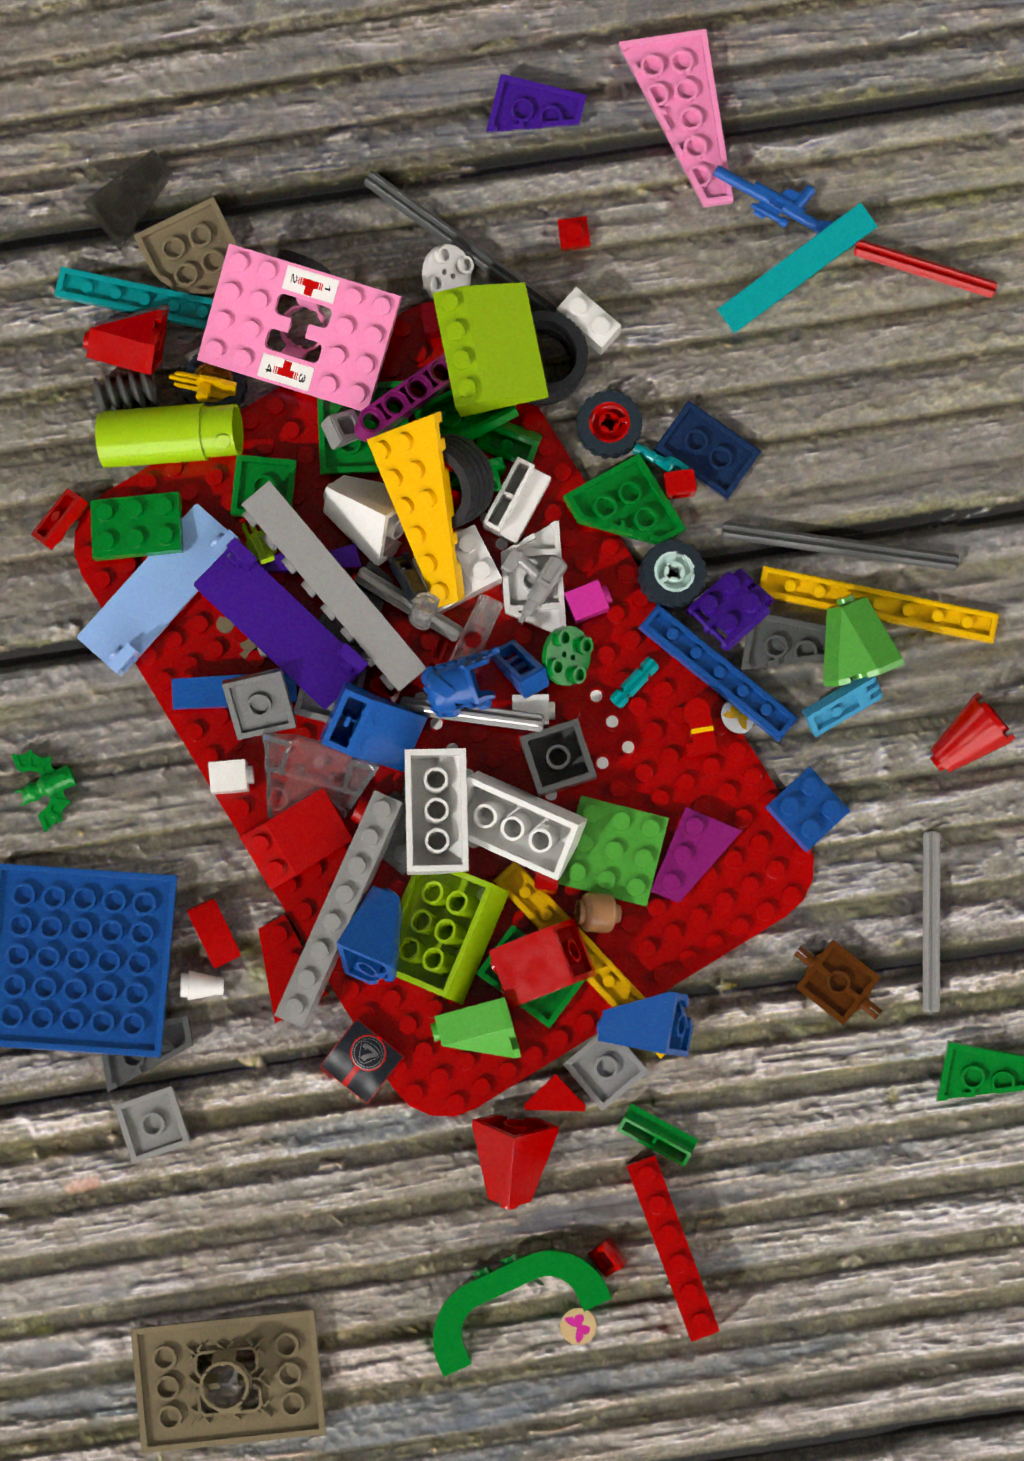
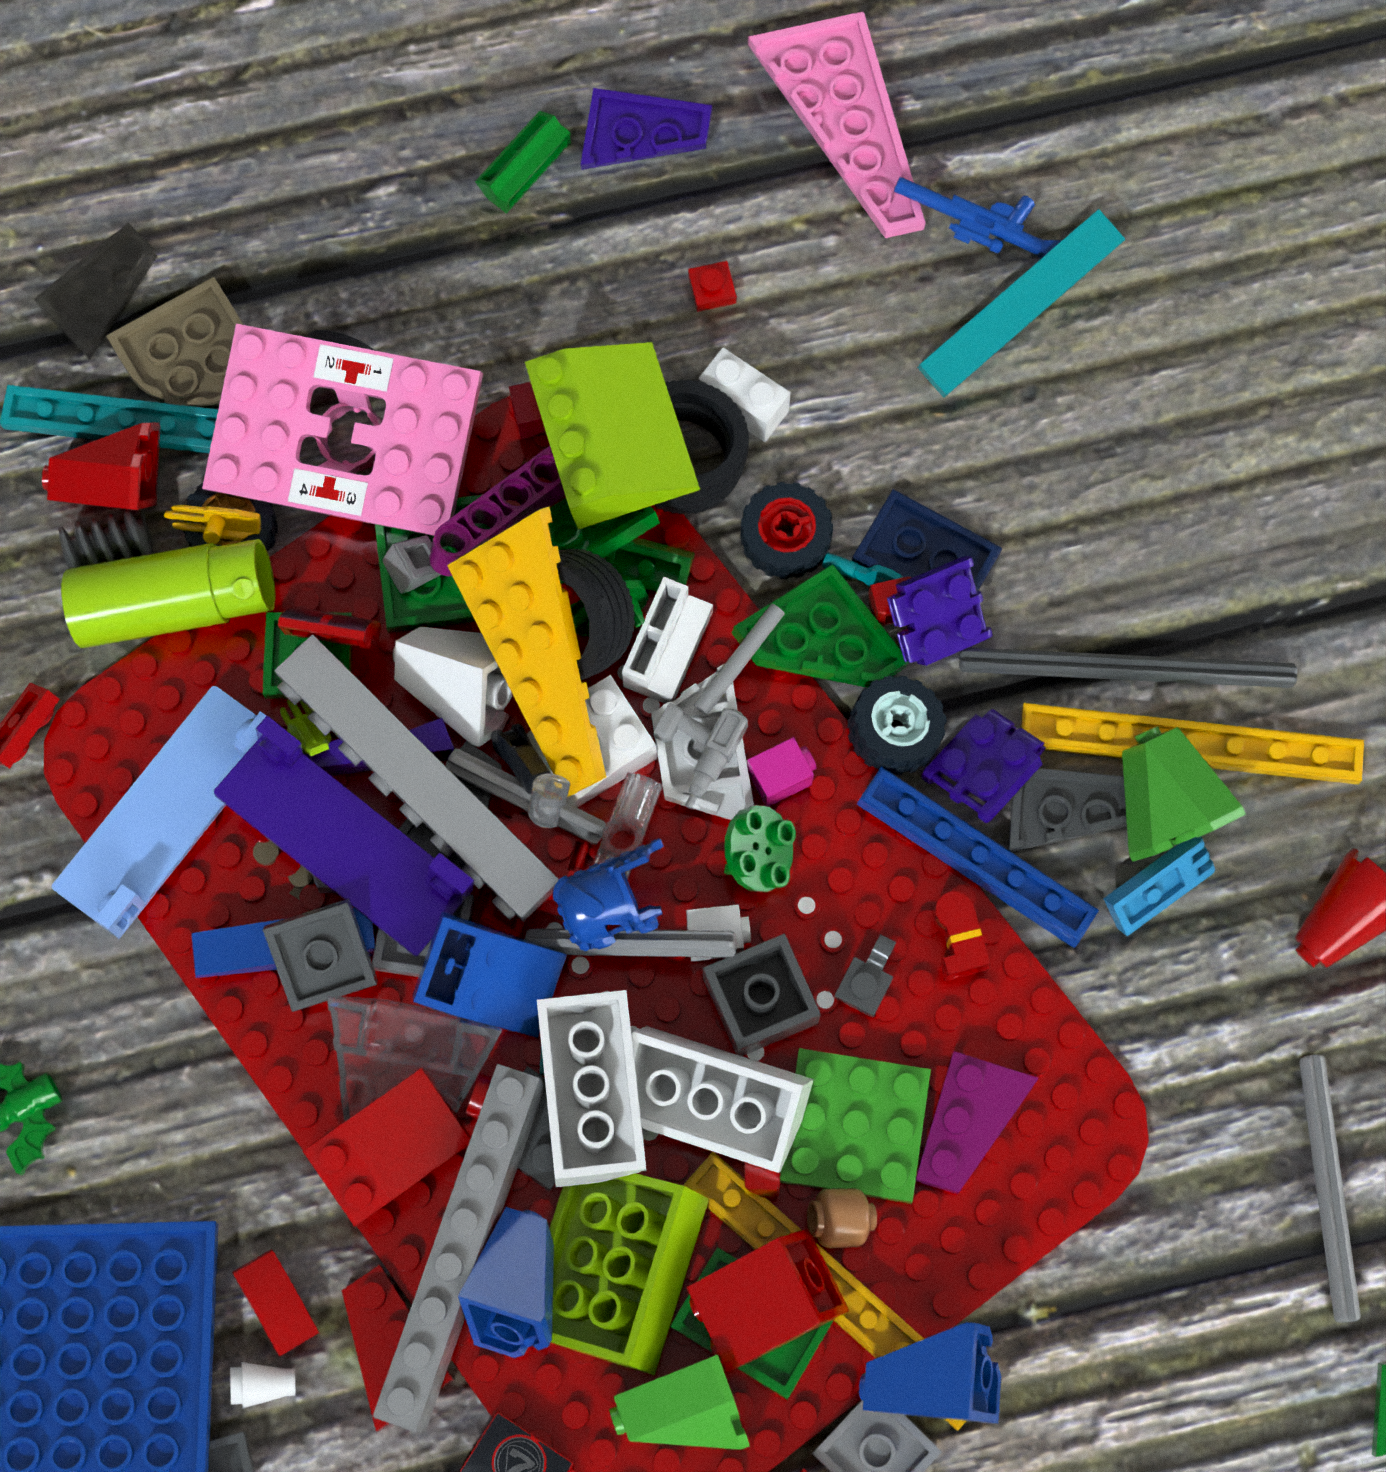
camera: 10 degrees left, 10 degrees down
green plate [90,492,184,561] -> none
white brick [208,759,254,795] -> none
dark grey axle [364,171,559,312] -> none
white plate [422,244,474,299] -> none
blue slope [490,639,549,698] -> none
teal axle [610,657,659,708] -> none
white sticker [721,702,754,734] -> none
blue plate [765,766,850,852] -> none
reddish brown plate [793,940,883,1025] -> none
red axle [853,239,997,298] -> none
none -> red slope [277,606,382,649]
none -> green piece [475,111,571,214]
none -> light grey bar [694,603,785,715]
none -> dark grey plate [834,934,896,1018]
none -> dark purple plate [887,556,993,666]

